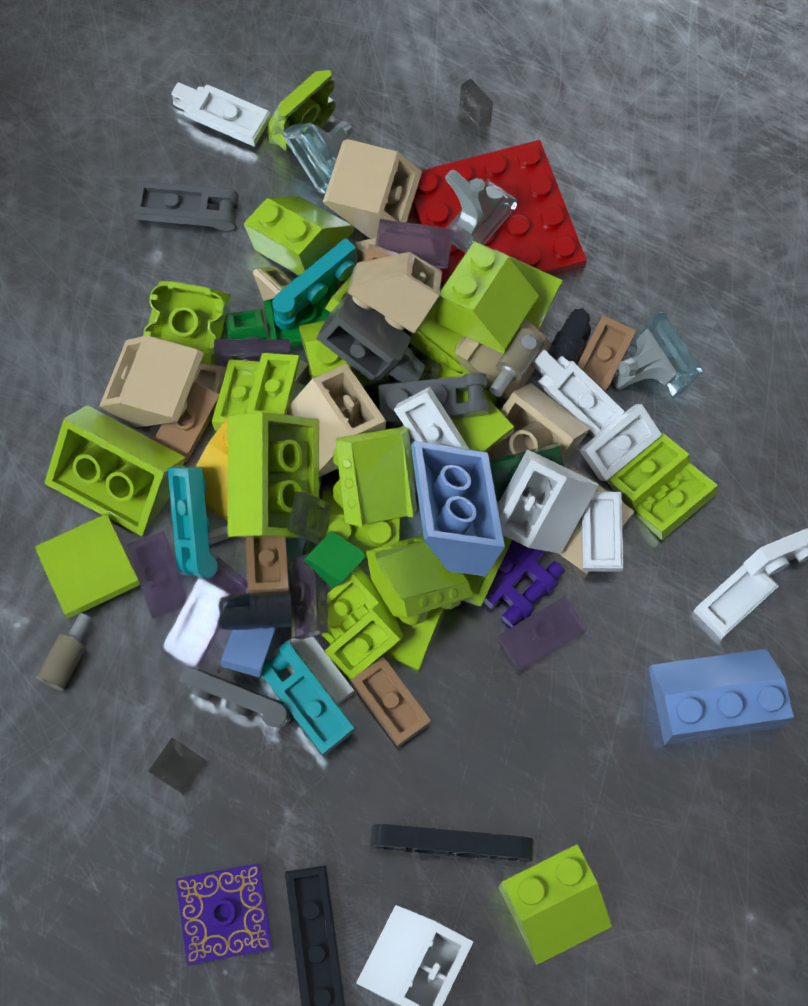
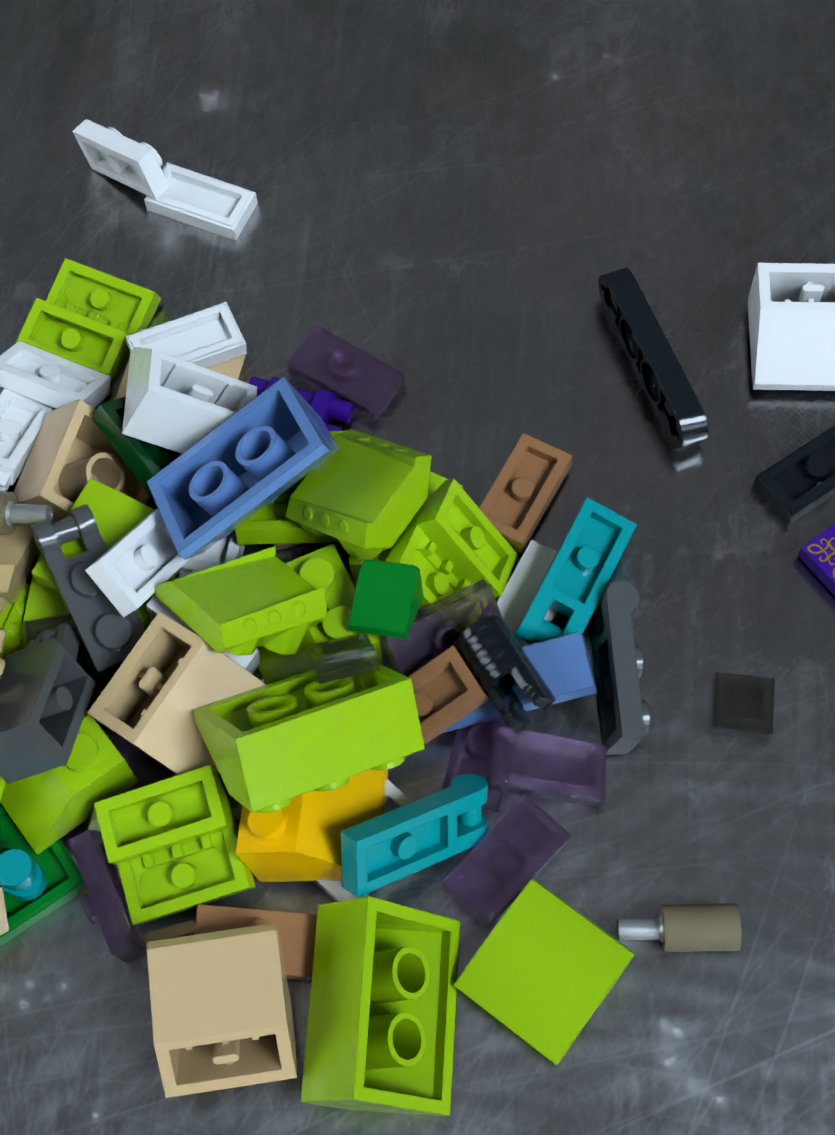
camera: 110 degrees left, 5 degrees down
lime slope [143,281,231,365] -> none
green slope [226,309,269,356] -> none
lime slope [498,844,612,965] -> none
medium blue slope [648,649,794,745] -> none

